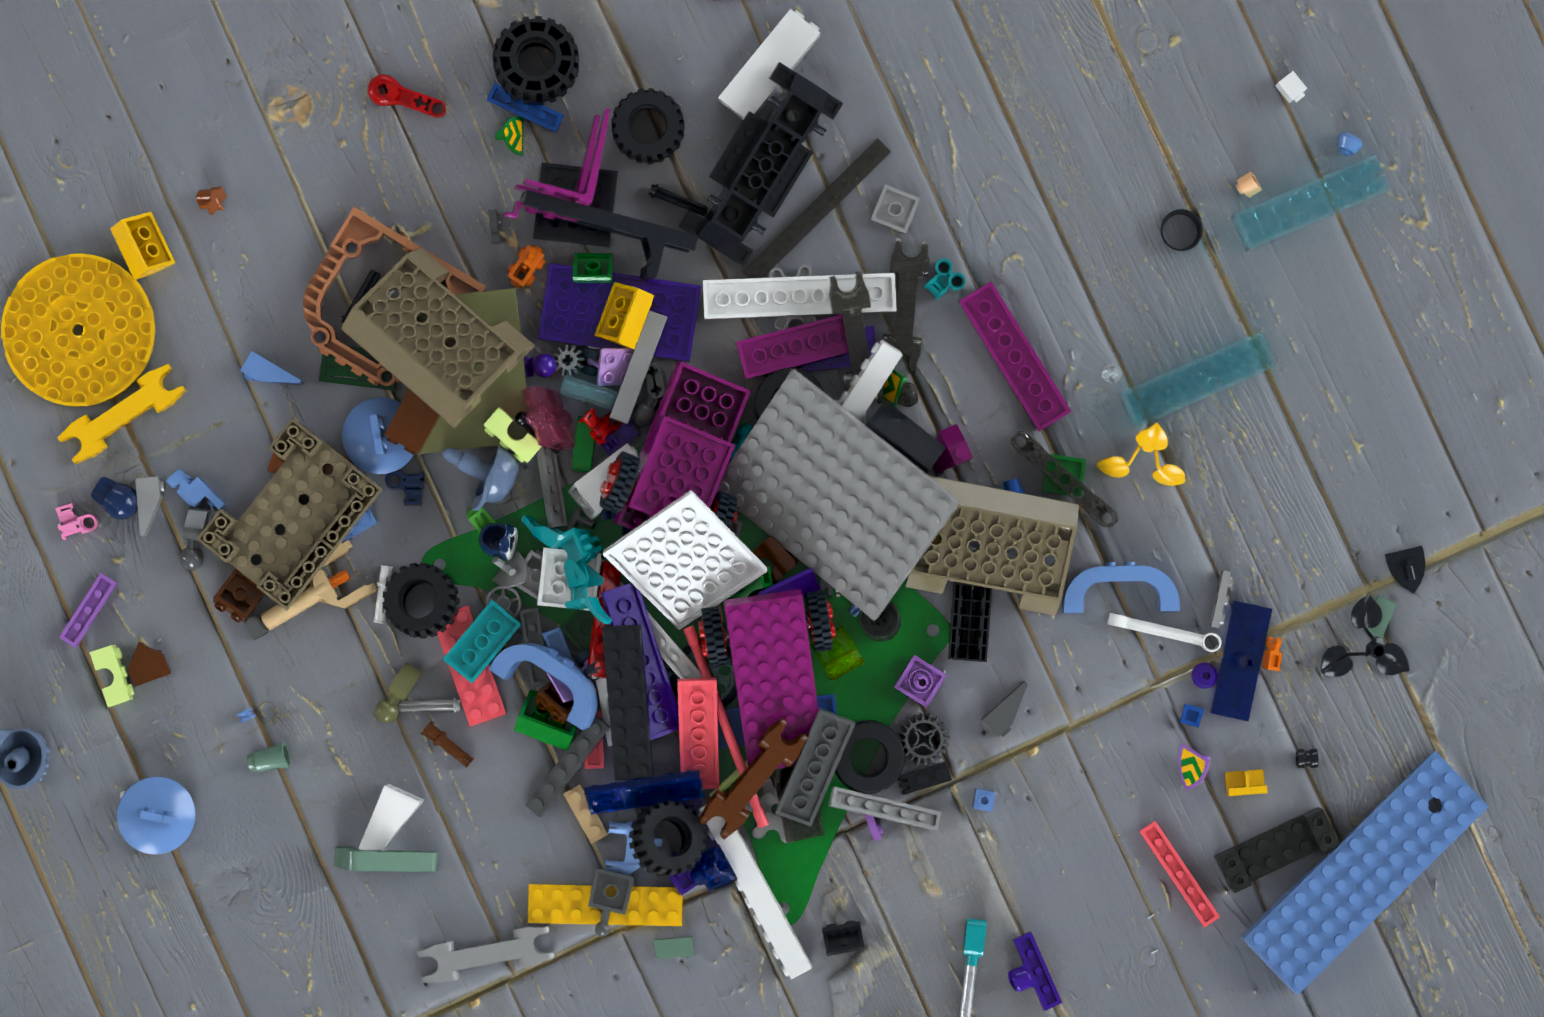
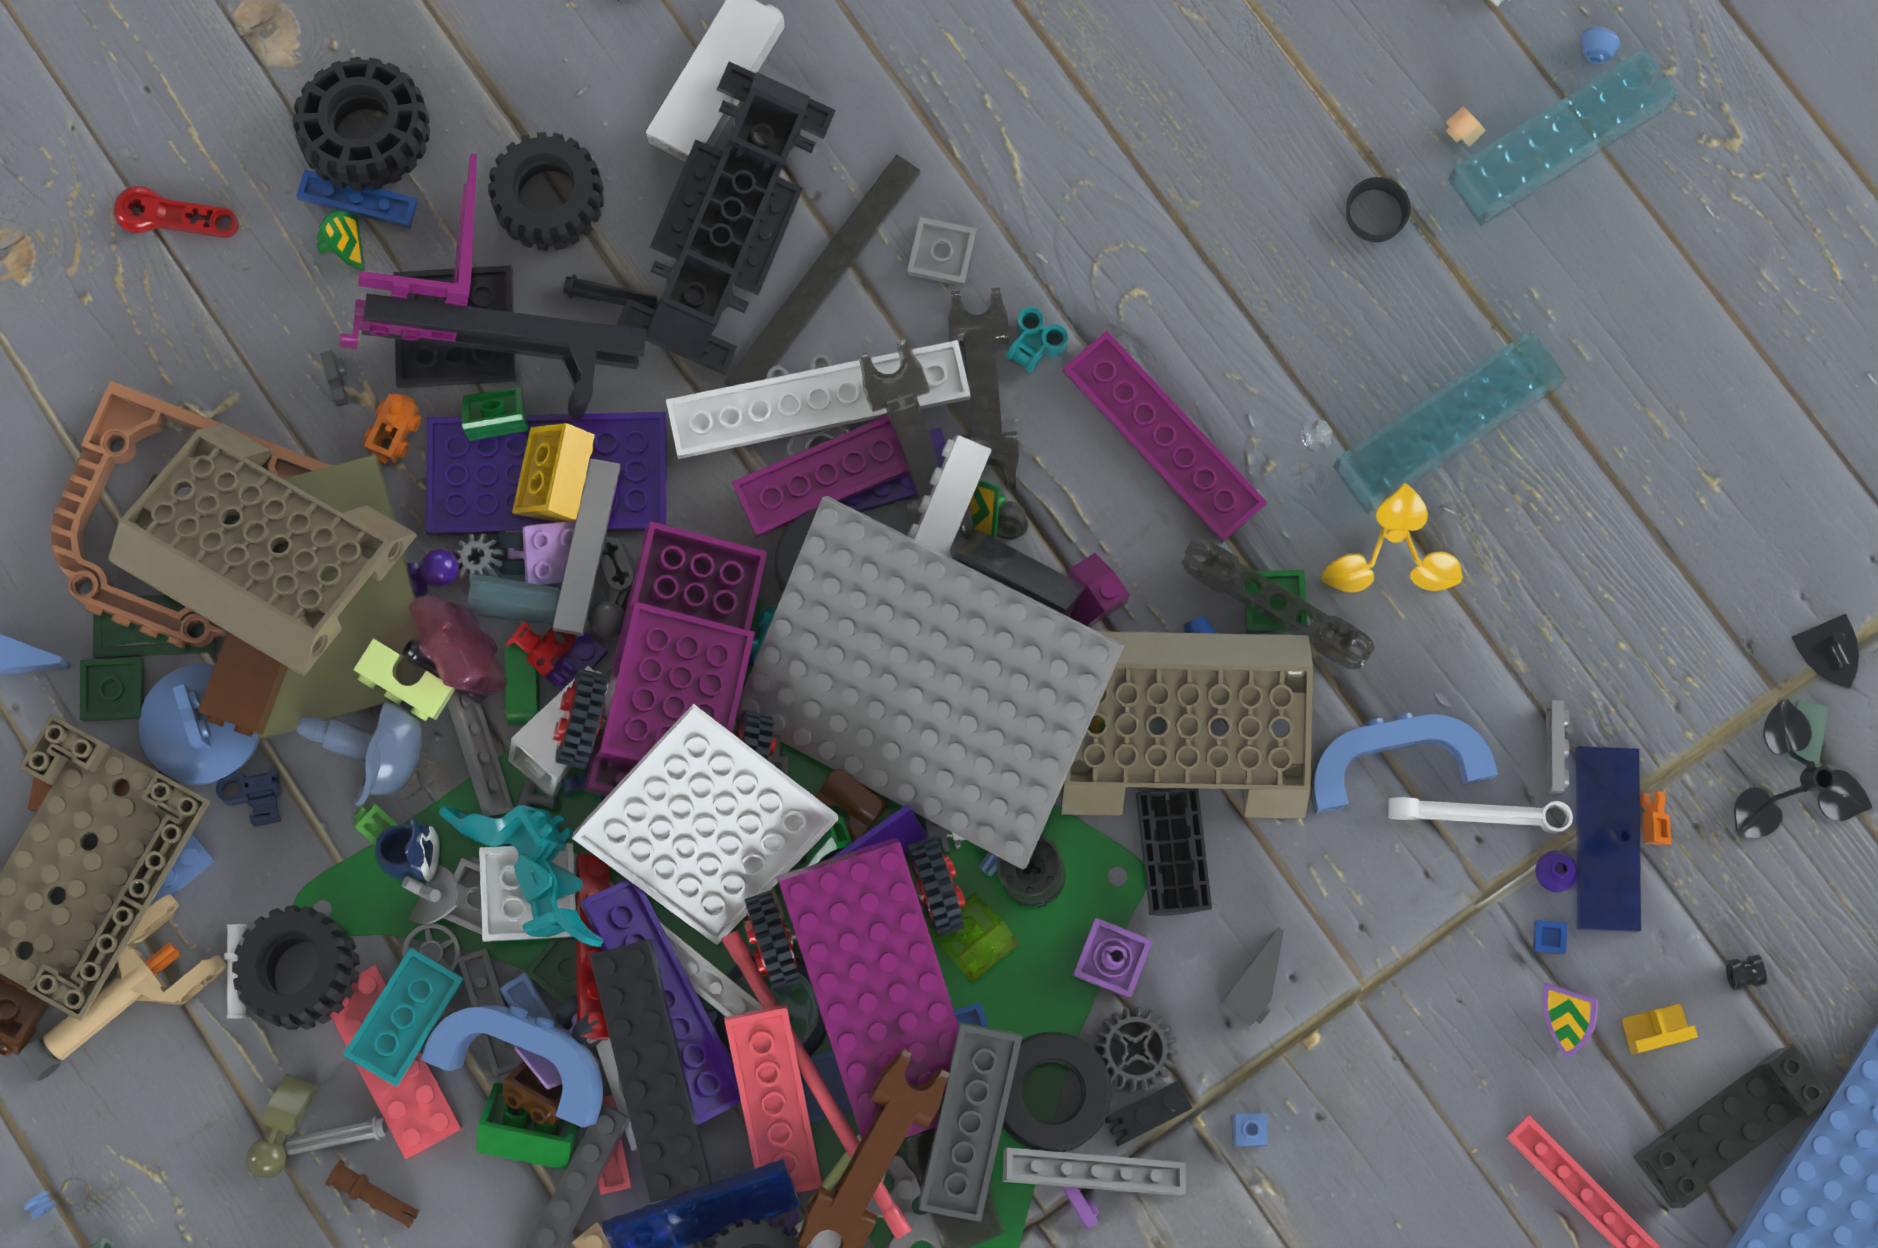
camera: 10 degrees left, 10 degrees down
none -> dark green plate [80,657,144,722]

